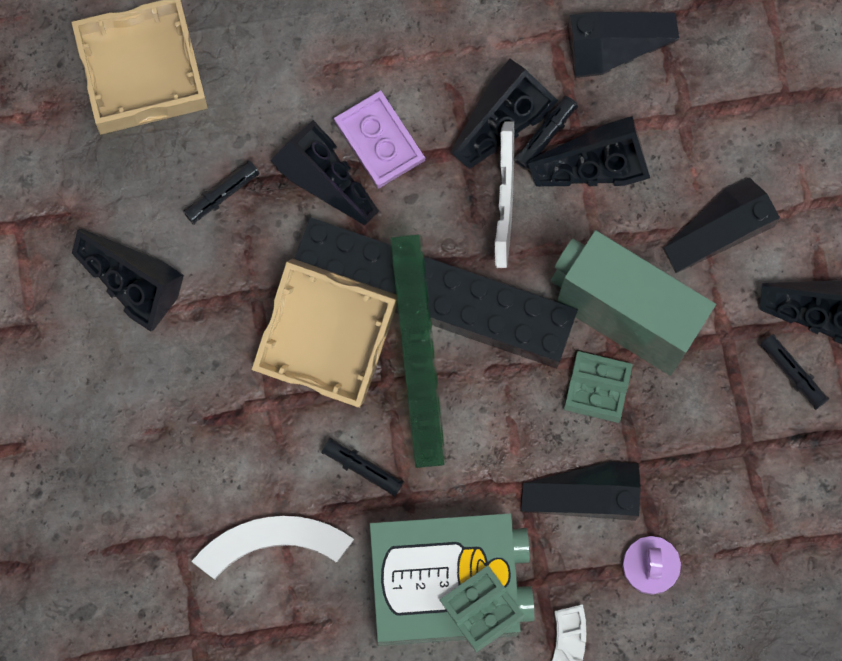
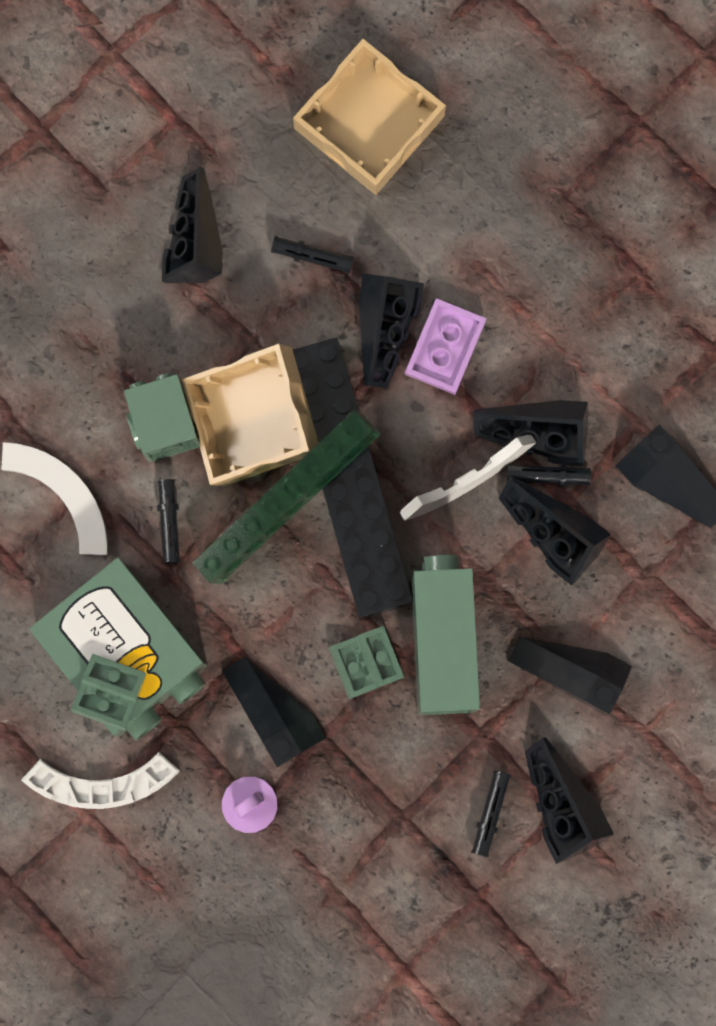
camera: 60 degrees right, 5 degrees up
none -> sand green brick [124,373,200,463]

